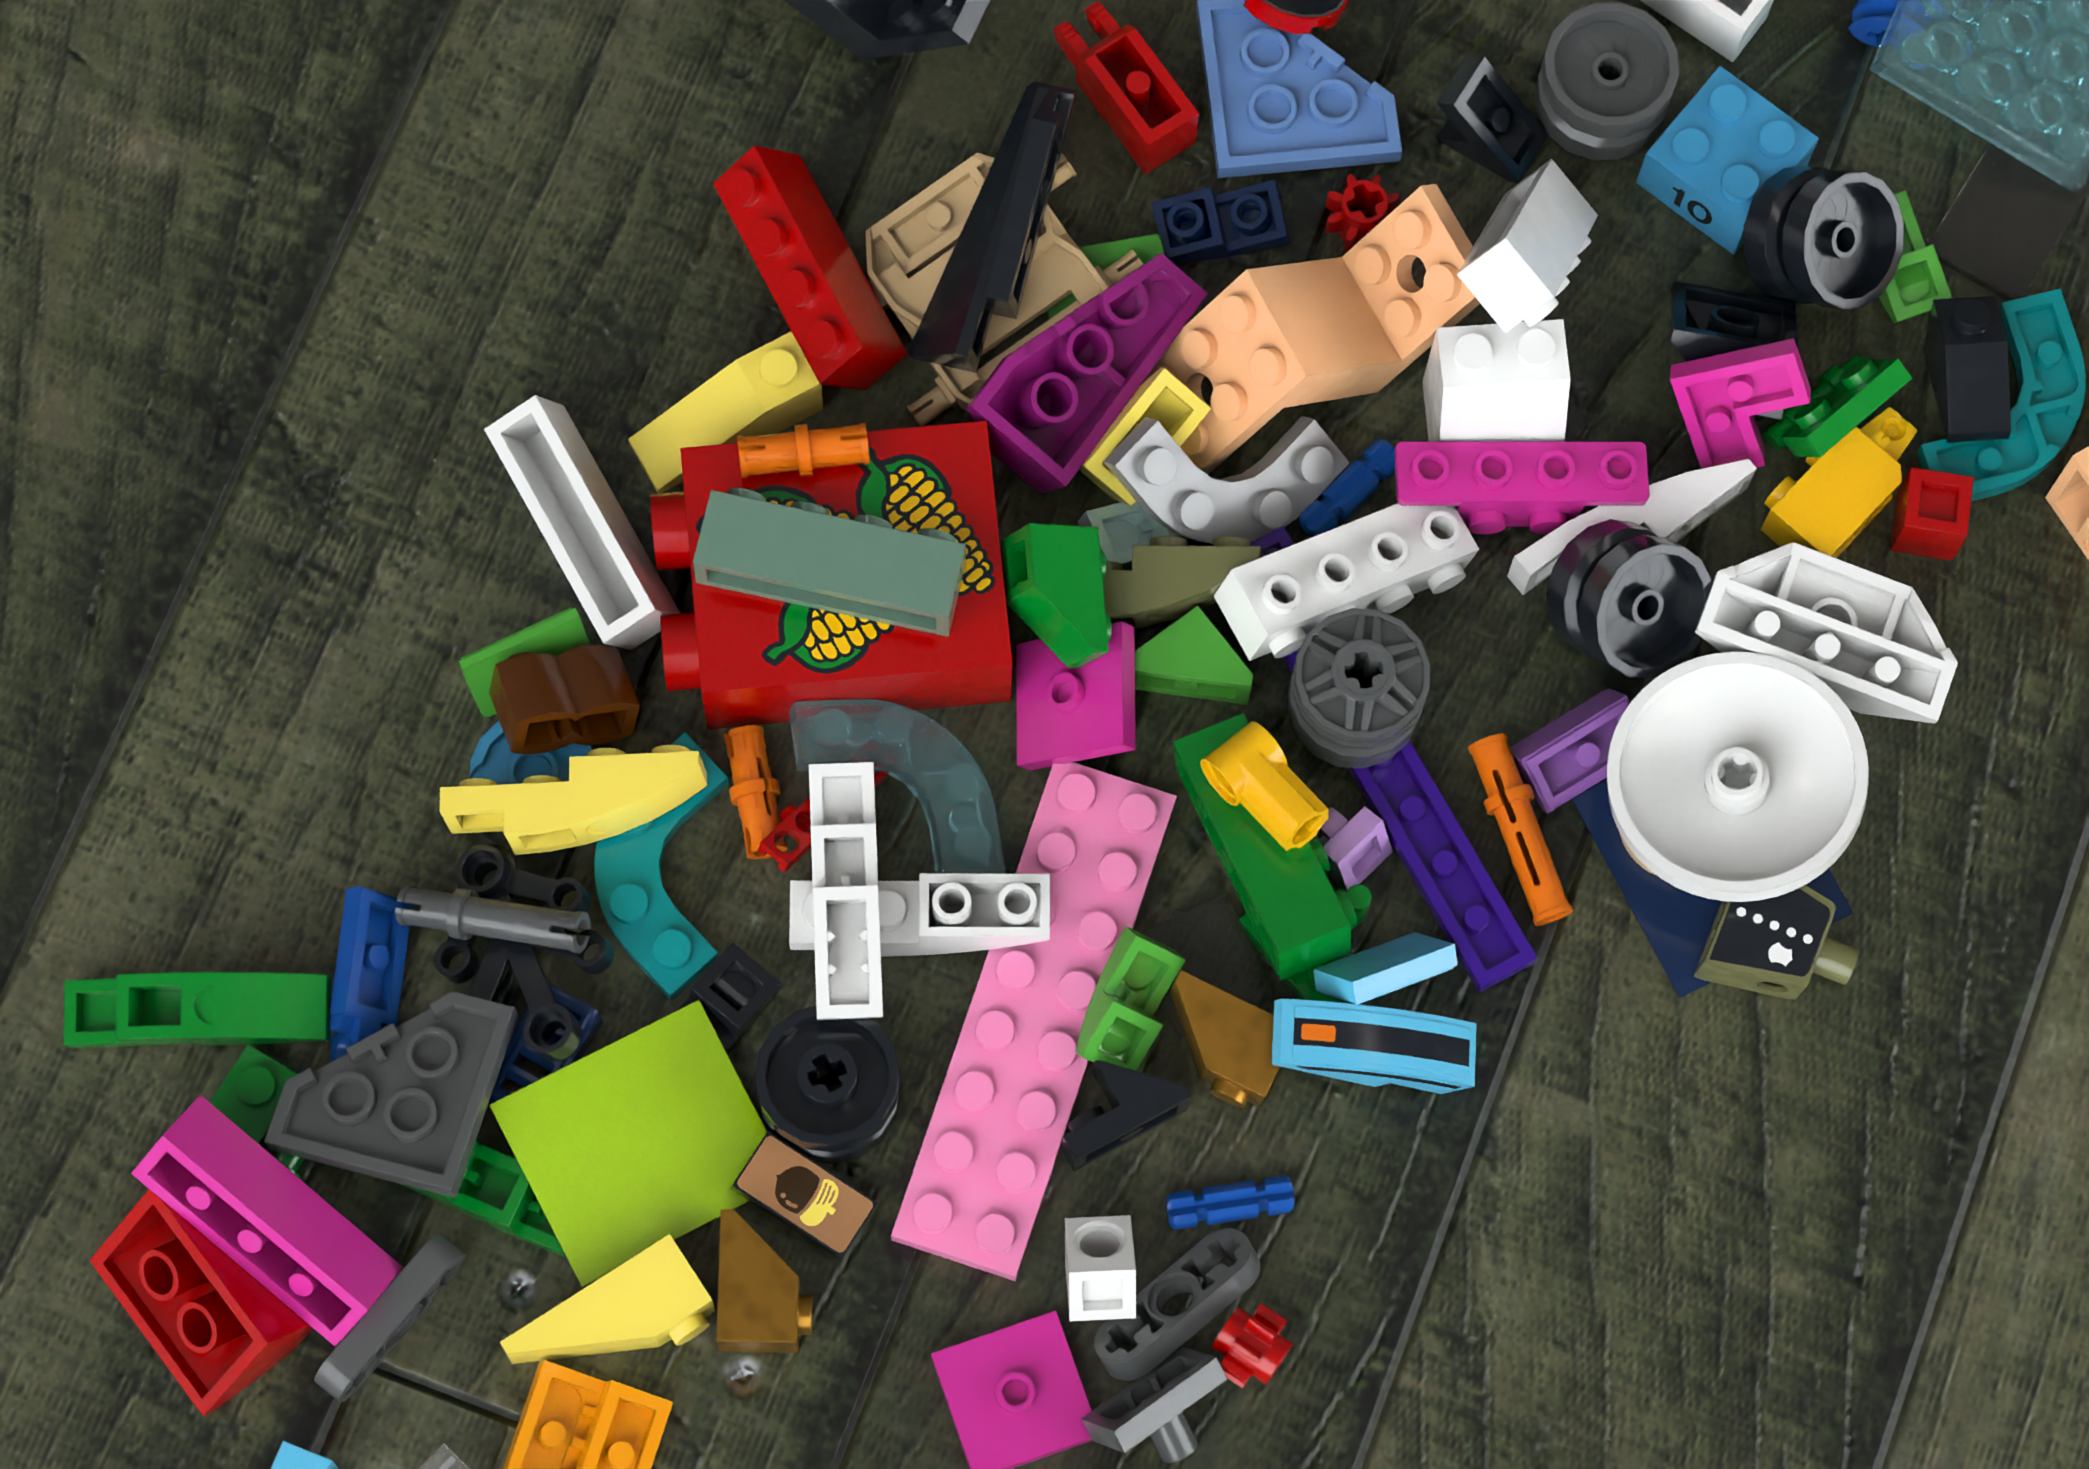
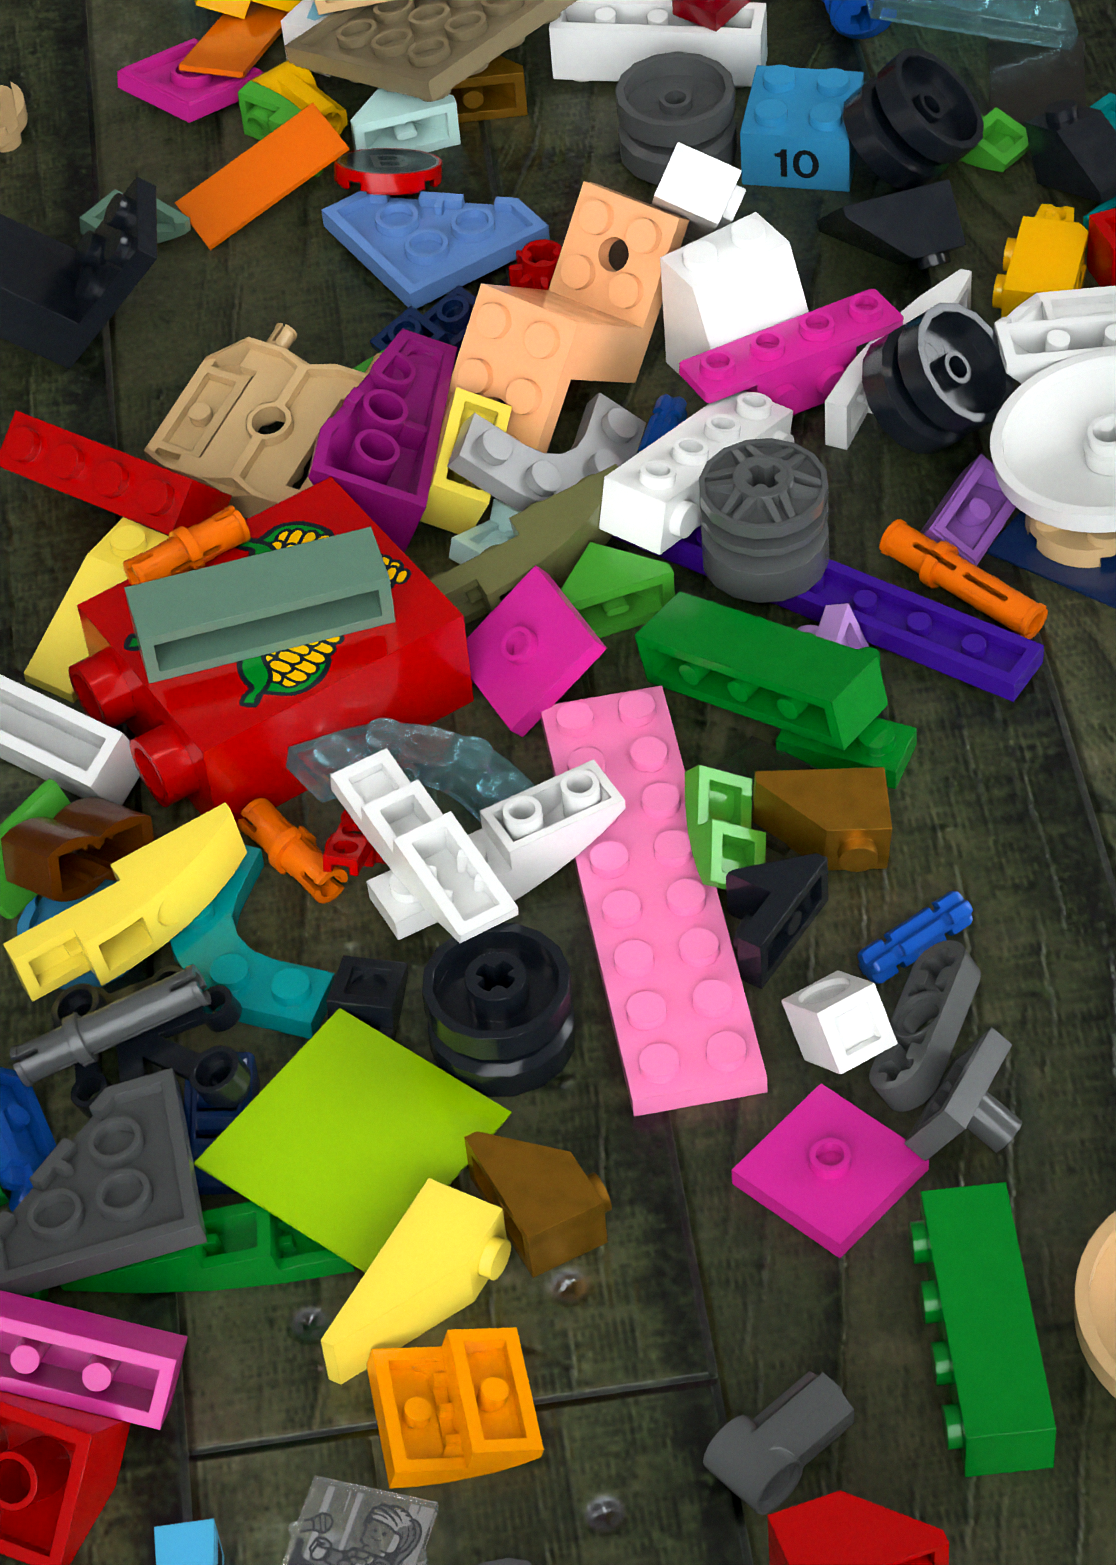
camera: 20 degrees left, 25 degrees down
dark grey beam [314,1233,466,1403] -> none
medium nougat tile [731,1131,878,1260] -> none
black wedge [908,82,1077,373] -> none
green slope [1001,523,1112,668] -> none
red hinge [1053,1,1199,175] -> none
yellow piece [1200,722,1329,851] -> none
red gear [1211,1303,1293,1389] -> none
medium azure slope [1272,998,1477,1094] -> none
medium azure tile [1313,932,1457,1005] -> none
black slope [1437,55,1549,183] -> none
dark pink plate [1670,338,1811,469] -> none
green plate [1763,354,1912,457] -> none

